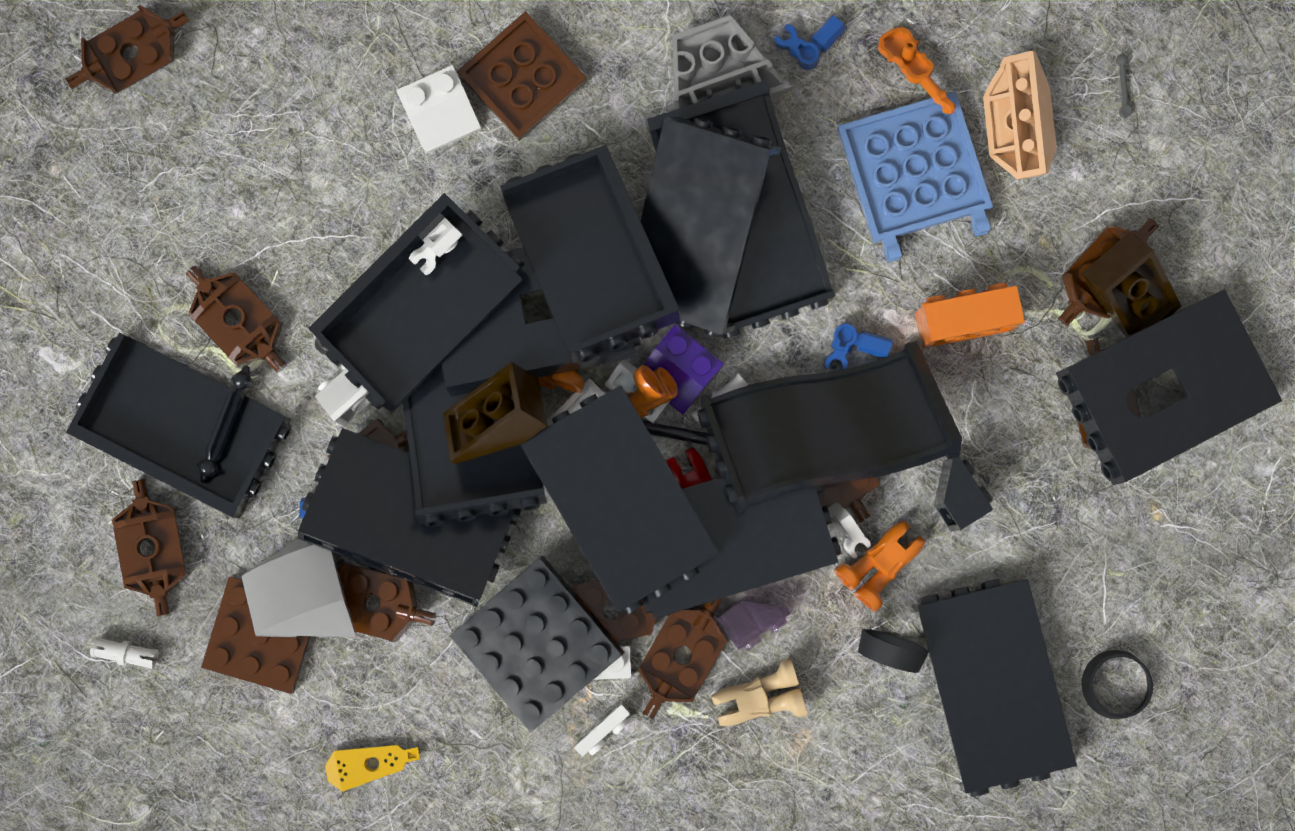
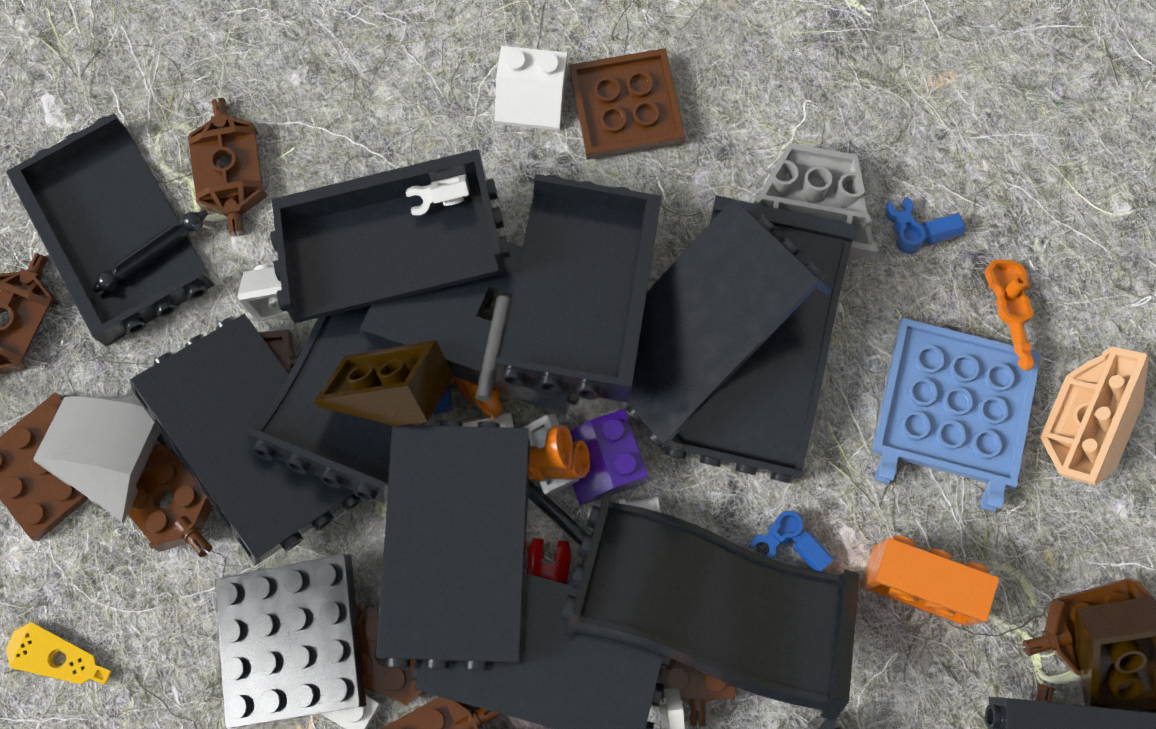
camera: 35 degrees right, 10 degrees down
none -> flat silver bar [475,296,511,402]

